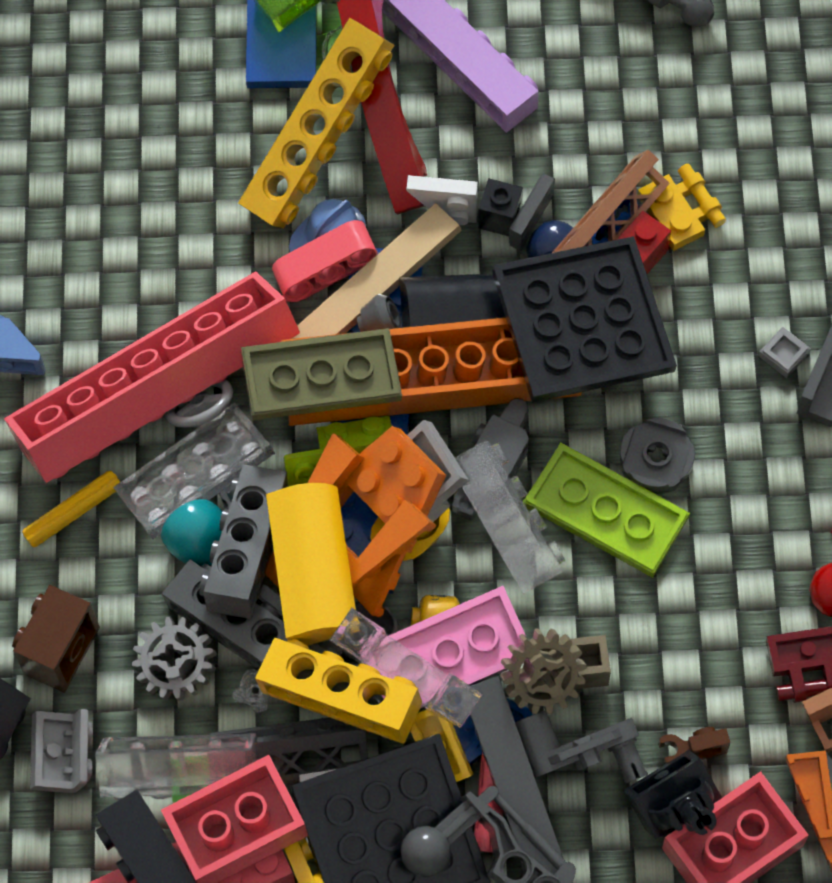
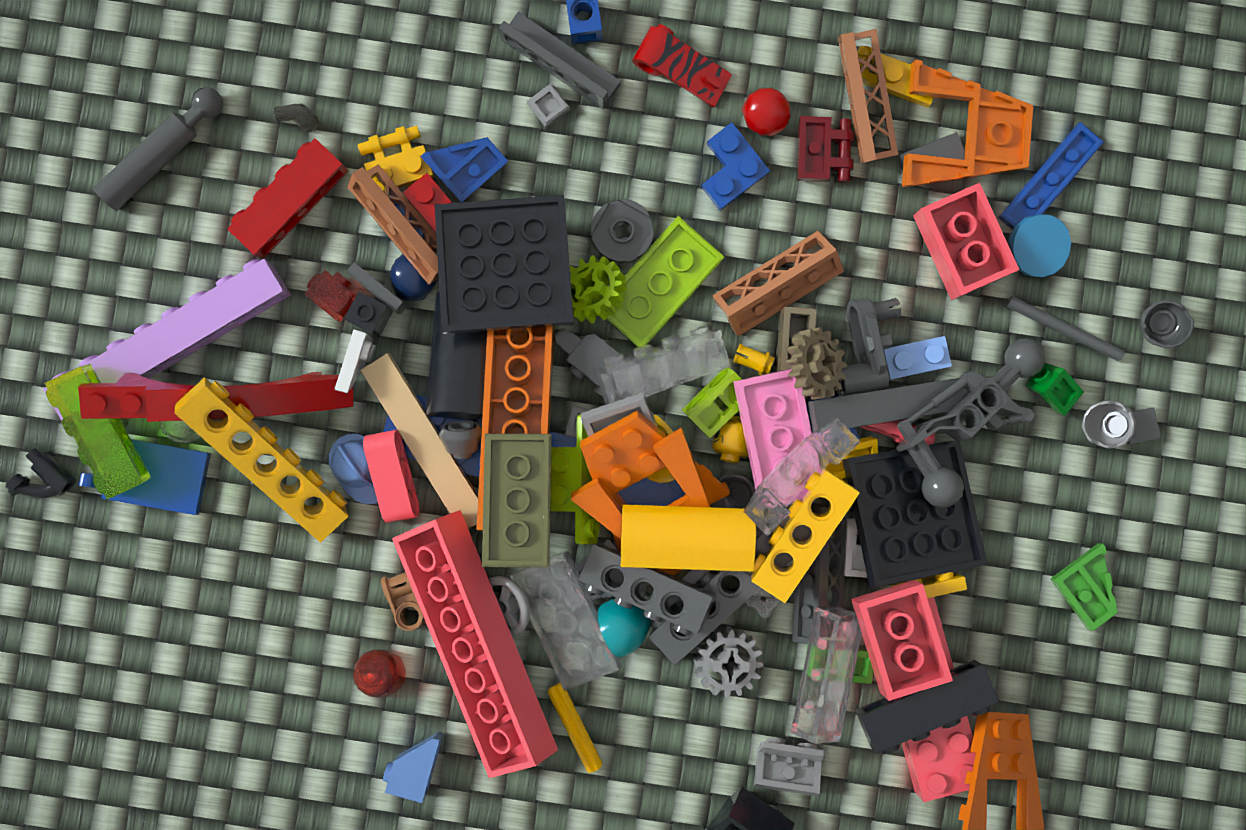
camera: 85 degrees left, 20 degrees up
reddish brown brick [12,585,100,693] -> none
black brick [623,750,722,839] -> none
reddish brown plate [658,727,731,765] -> none
none -> red brick [227,138,349,260]
none -> clear smoke arm [274,103,319,133]
none -> clear red brick [305,270,356,322]
none -> clear red hair [353,649,406,698]
none -> medium nougat piece [381,572,426,631]
none -> blue wing [420,137,508,202]
none -> lime gear [570,255,627,324]
none -> lime brick [681,366,742,438]
none -> blue plate [701,122,770,211]
none -> nougat fence [712,231,844,336]
none -> yellow pin [733,343,775,375]
none -> light blue plate [883,336,952,380]

